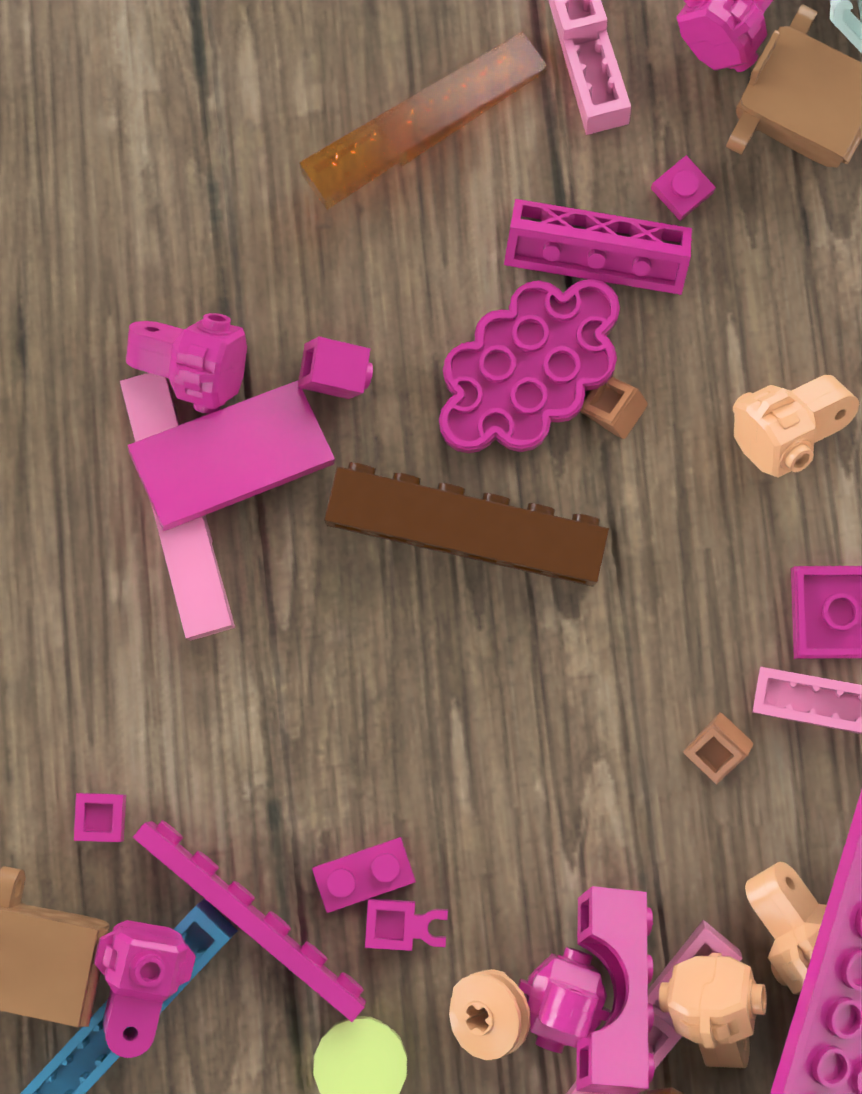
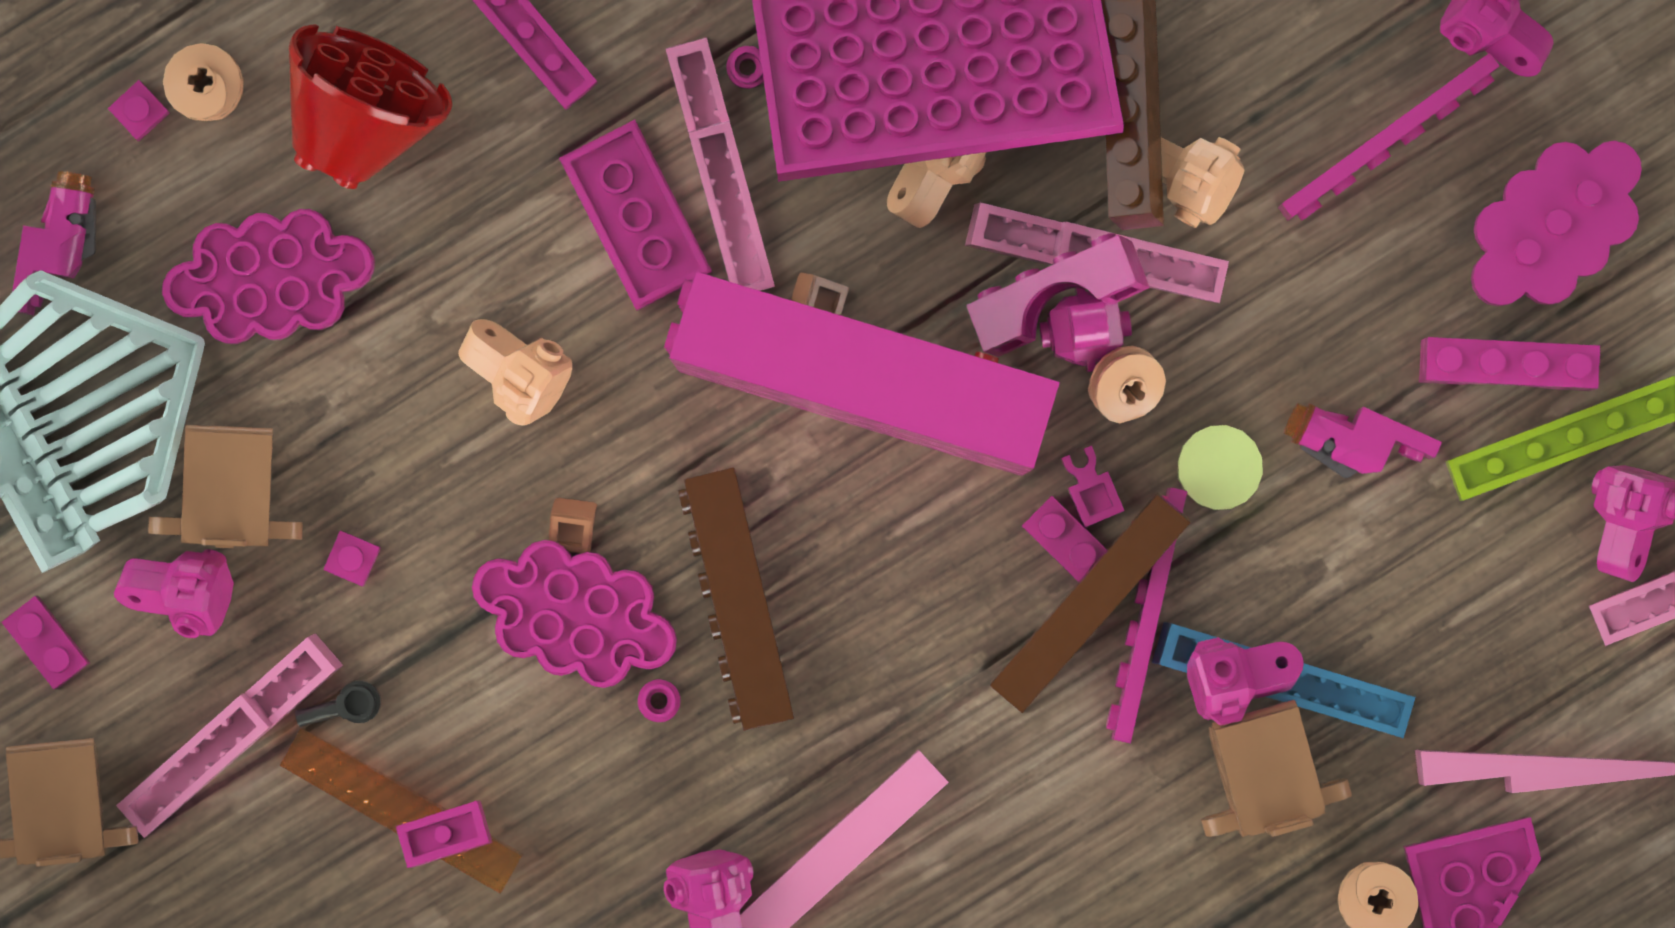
camera: 120 degrees left, 5 degrees up
dark pink plate [74,793,126,842] -> none
dark pink tile [127,380,335,531] -> none
dark pink brick [298,336,373,399] -> none
dark pink fence [504,199,692,295] -> none
light nougat piece [659,953,767,1068] -> none
none -> pearl dark grey plate [295,681,381,727]
none -> dark pink plate [396,801,493,868]
none -> dark pink plate [638,679,681,722]
none -> dark pink container [664,272,1060,476]
none -> reddish brown slope [990,492,1191,713]

